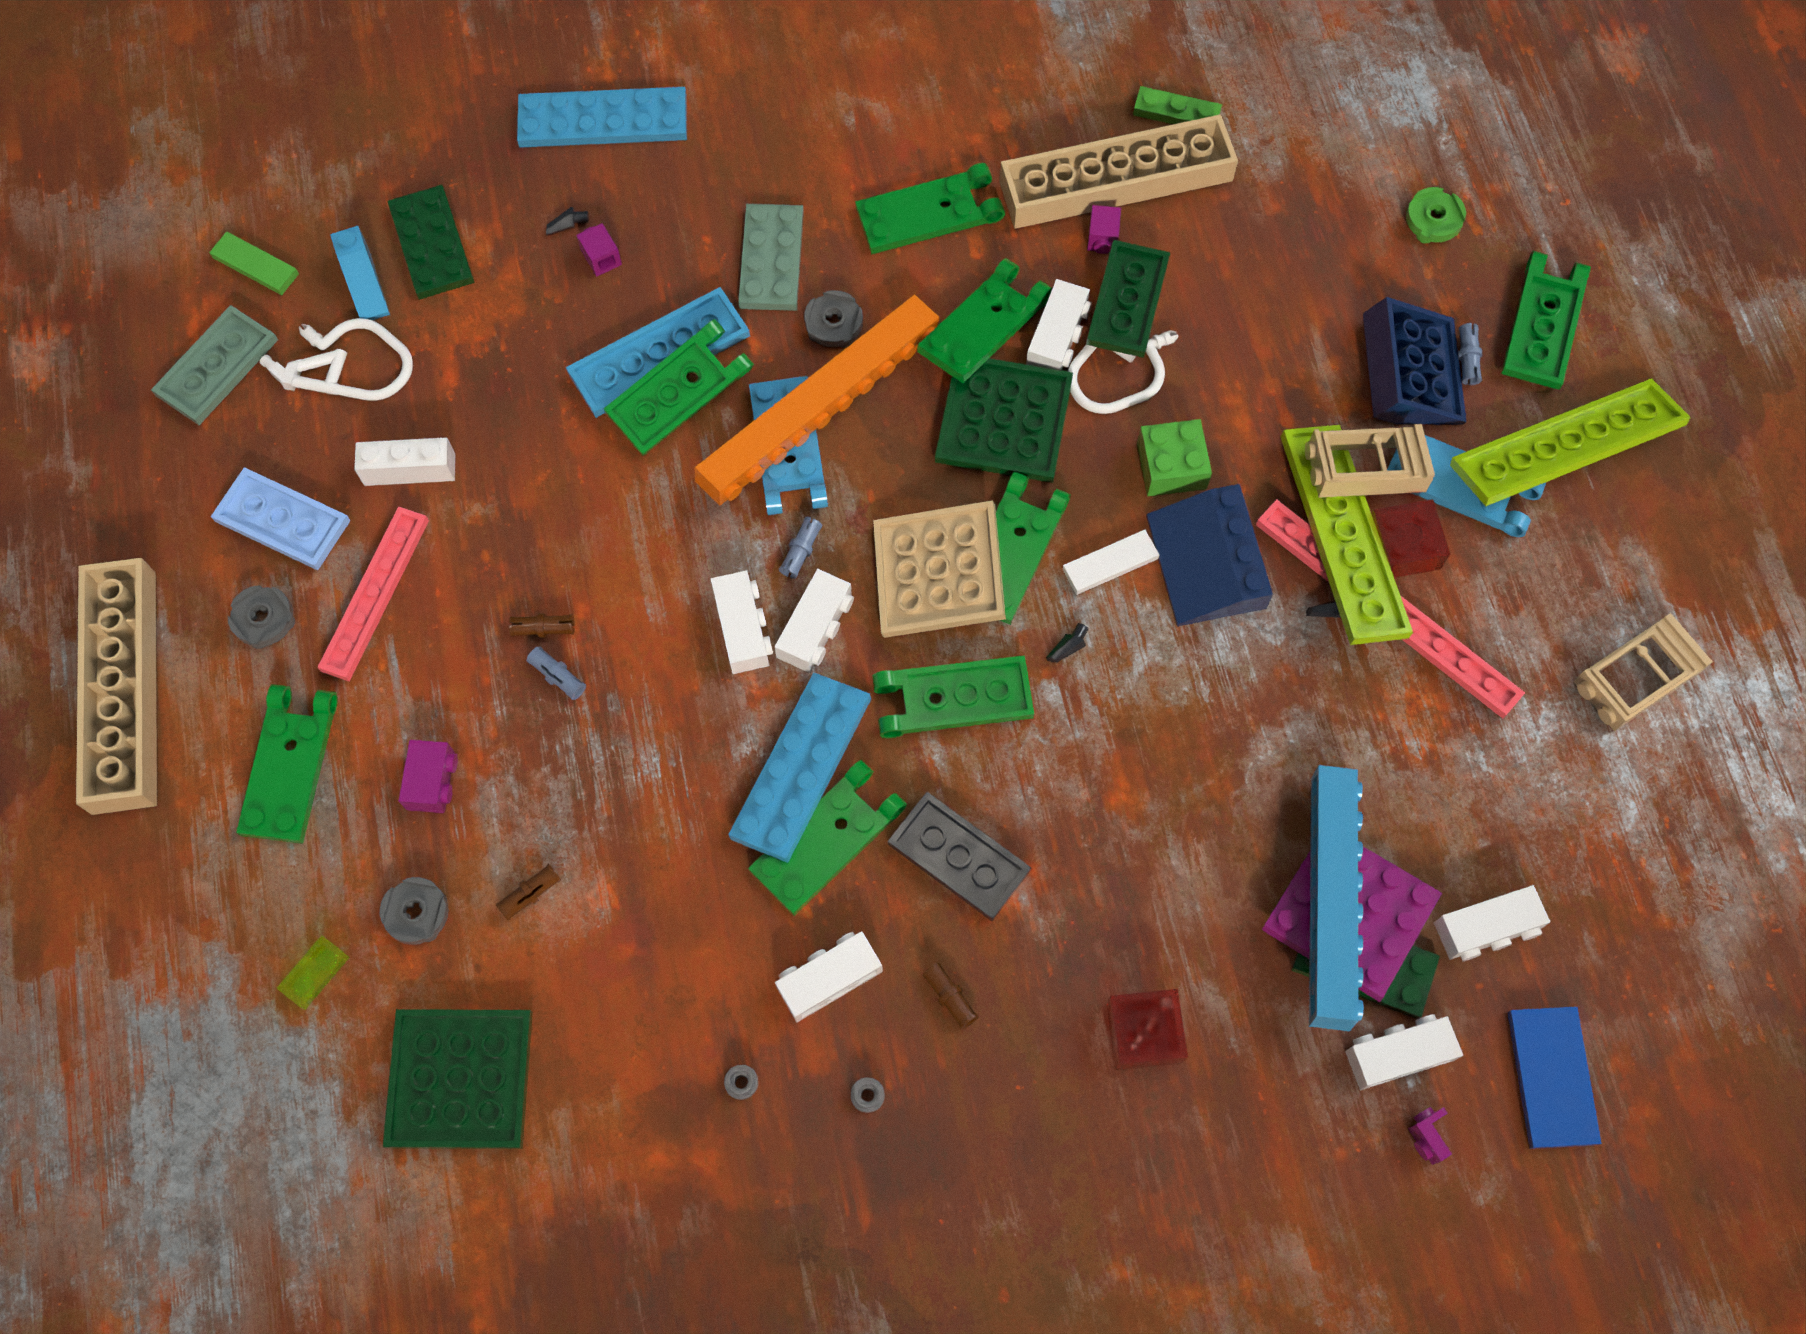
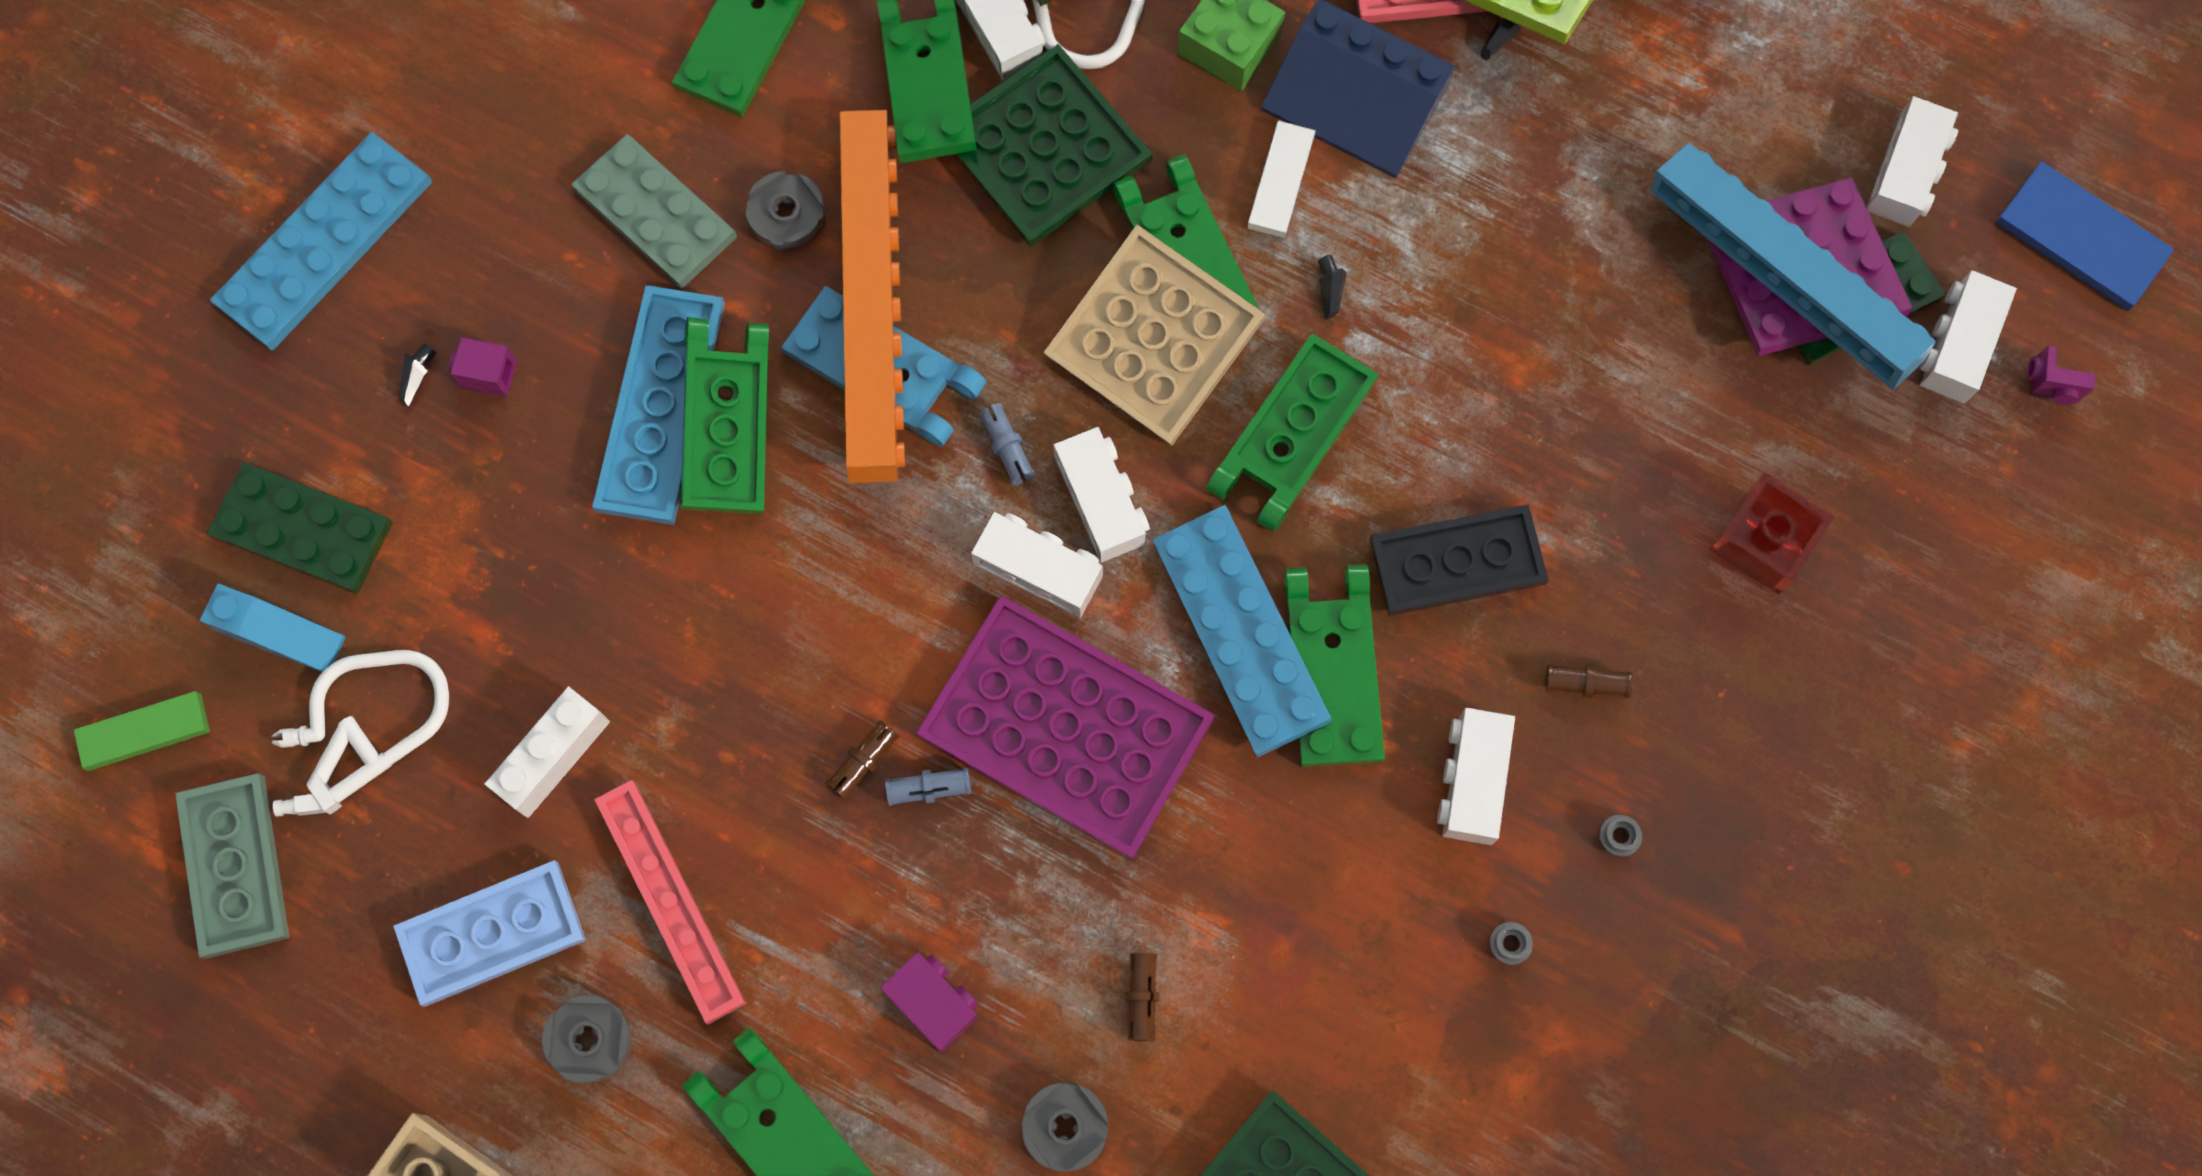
camera: 50 degrees left, 5 degrees up
none -> magenta plate [916,595,1215,860]

